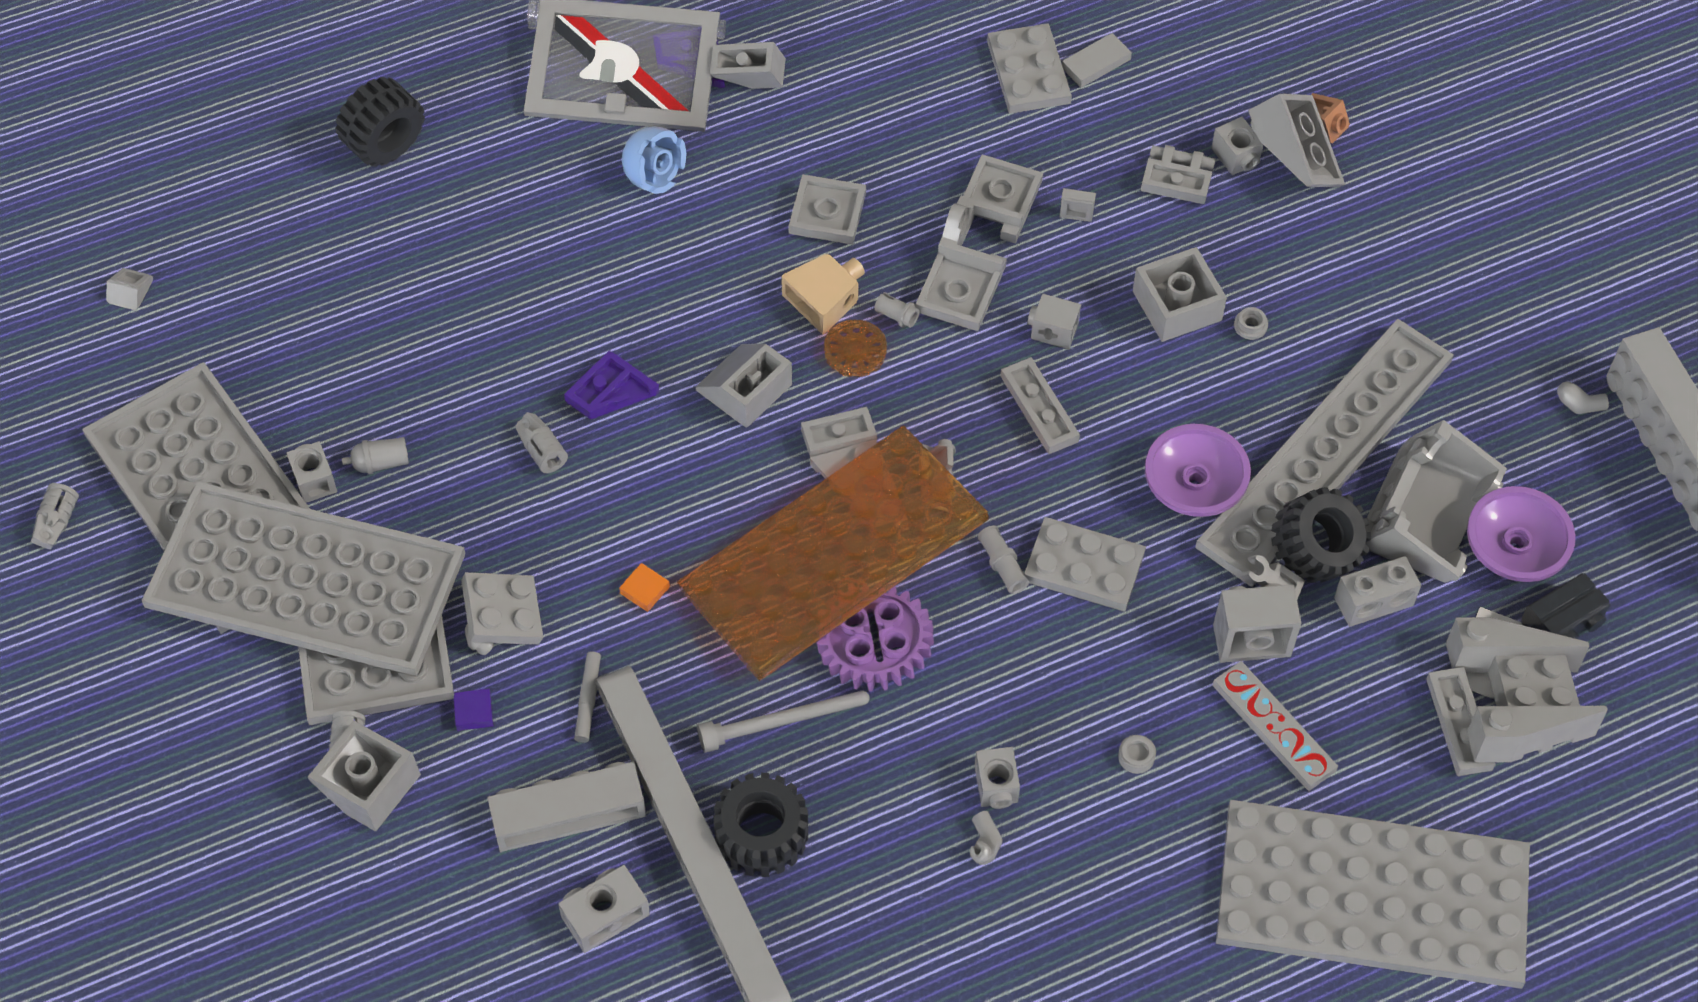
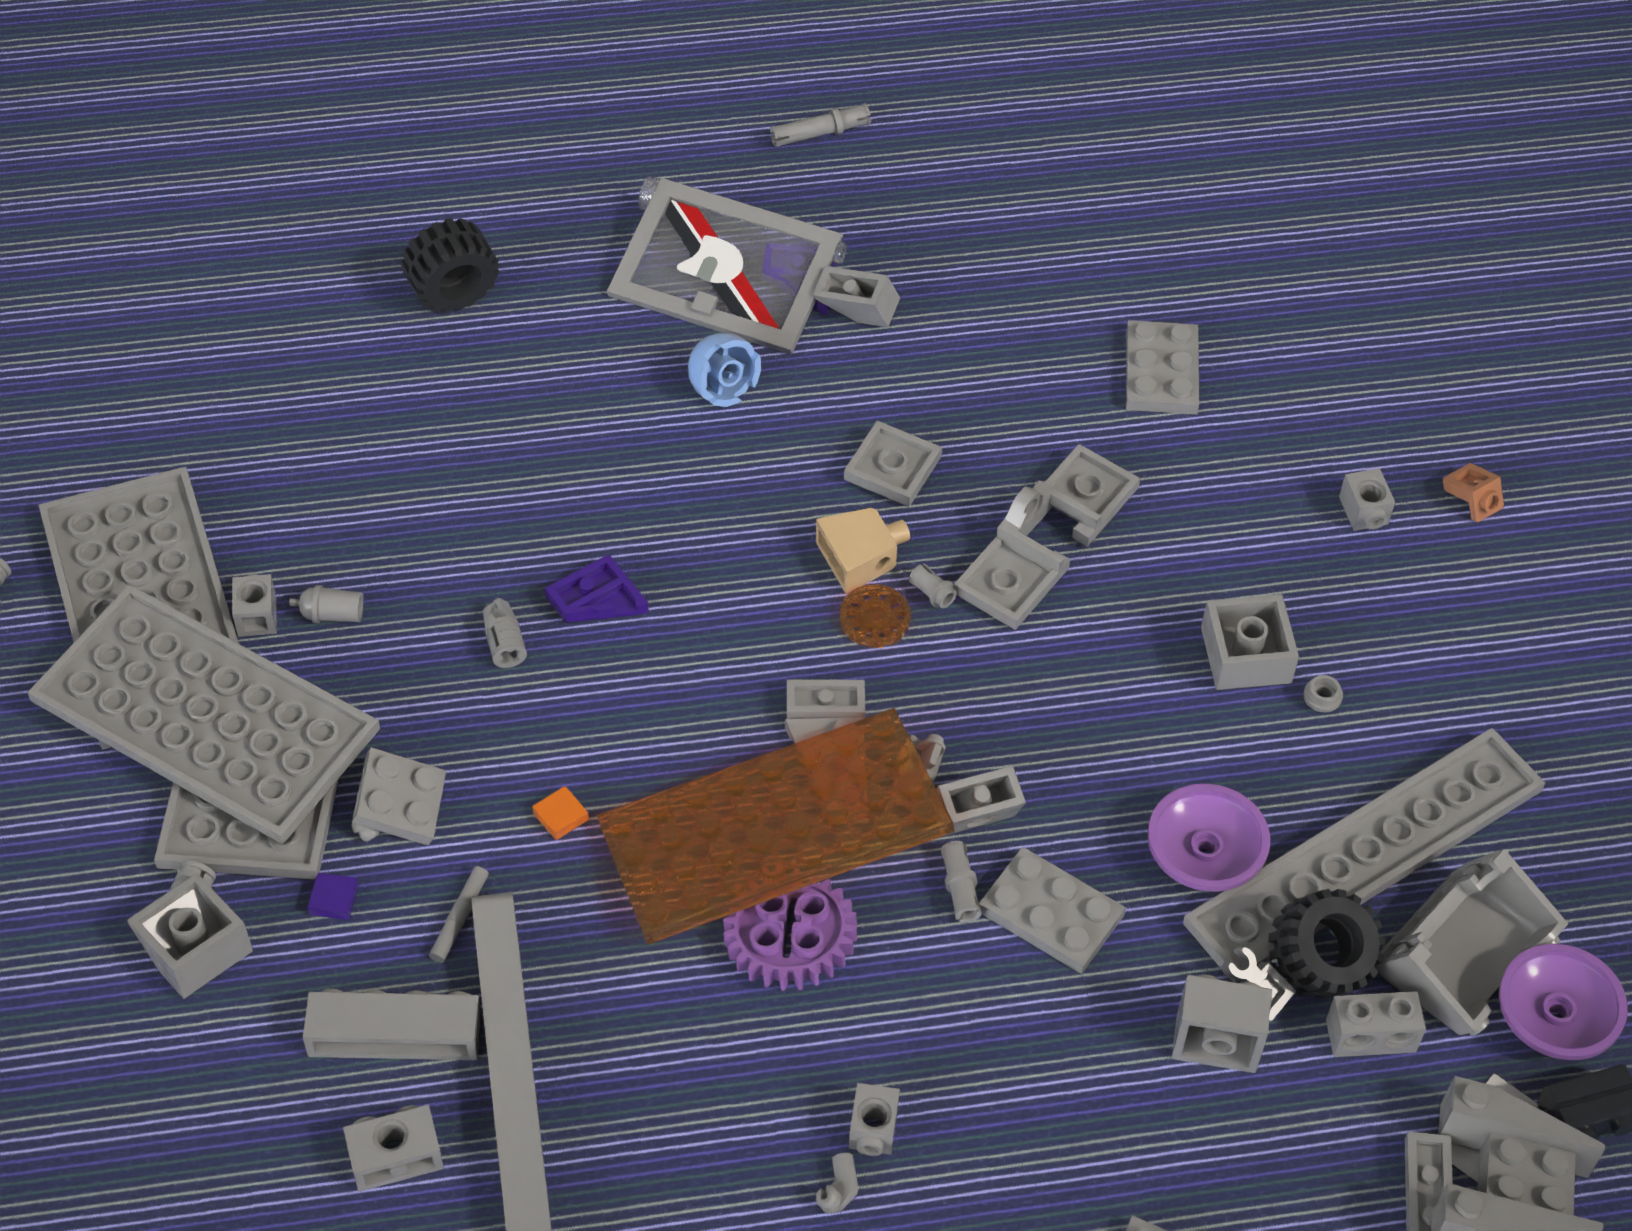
camera: 15 degrees right, 5 degrees down
light grey slope [106,268,153,310] -> none
light grey slope [696,343,792,428] -> none
light grey piece [697,691,870,753] -> none
black tyre [713,772,808,877] -> none
light grey plate [1001,357,1080,455] -> none
light grey brick [1027,294,1081,350] -> none
light grey tile [1060,188,1096,222] -> none
light grey tile [1062,33,1132,88] -> none
light grey tile [1118,735,1156,774] -> none
light grey plate [1141,145,1216,205] -> none
light grey tile [1212,661,1338,791] -> none
light grey slope [1248,94,1345,187] -> none
none -> light grey brick [929,766,1026,837]

